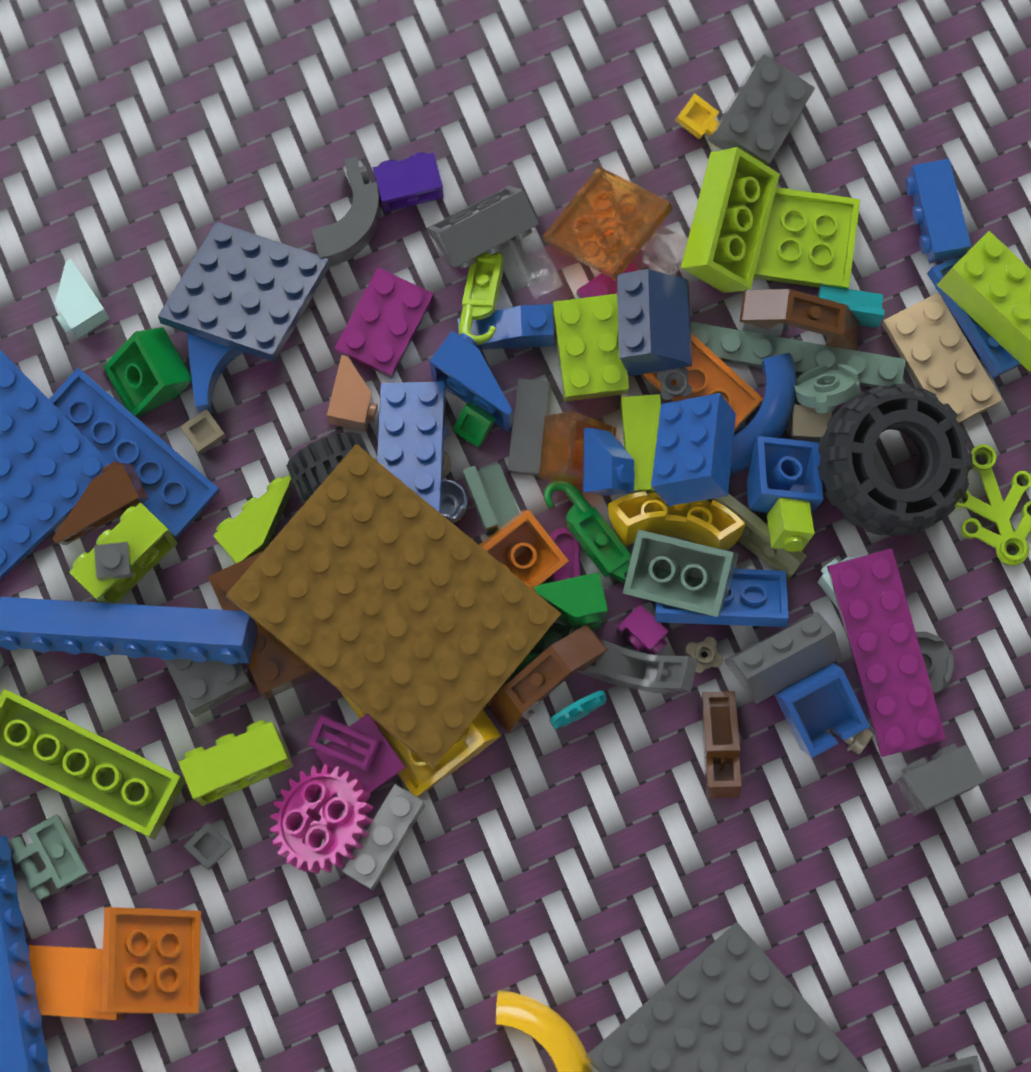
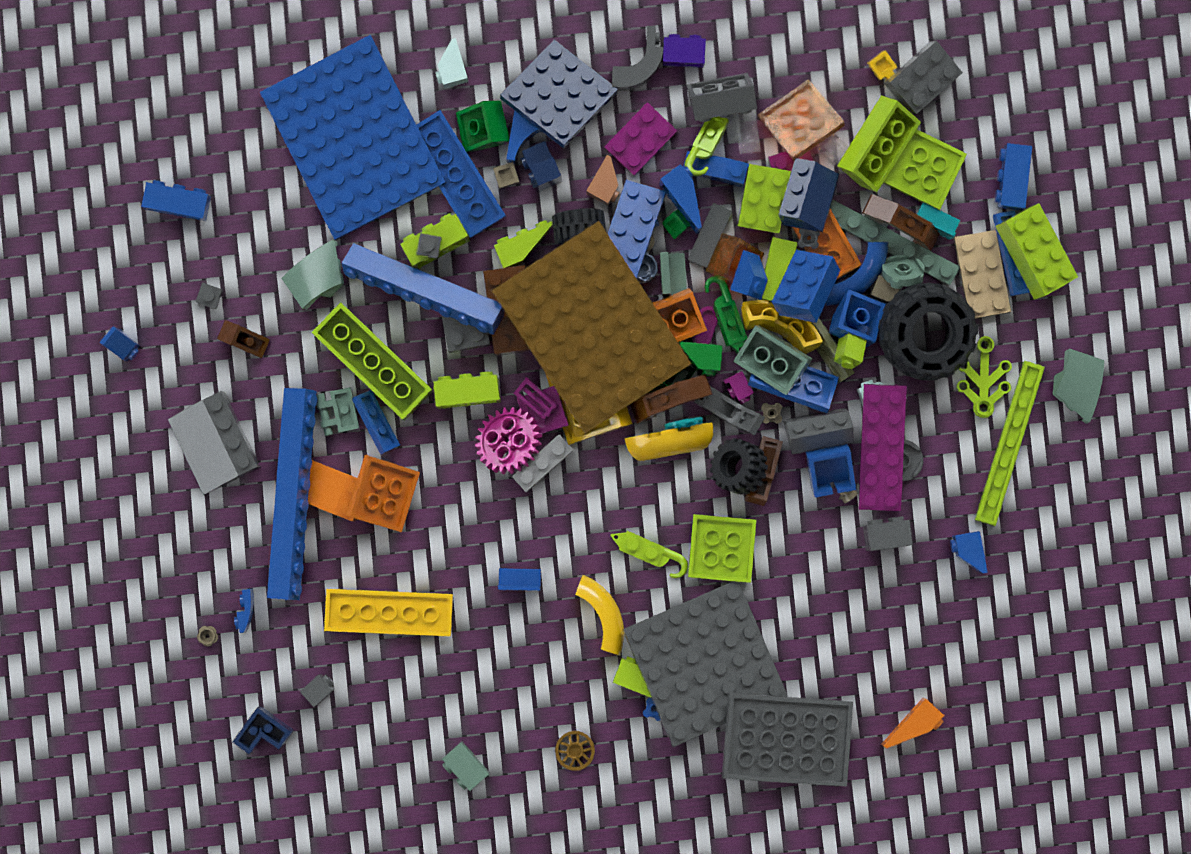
camera: 15 degrees right, 10 degrees up
reddish brown slope [53,461,149,545] -> none
dark grey plate [184,822,232,870] -> none
none -> blue plate [352,390,400,455]
none -> blue panel [498,568,541,590]
none -> dark blue brick [520,141,562,192]
none -> lime plate [611,531,688,578]
none -> yellow brick [625,422,713,461]
none -> lime plate [688,514,756,583]
none -> black tyre [710,438,768,495]

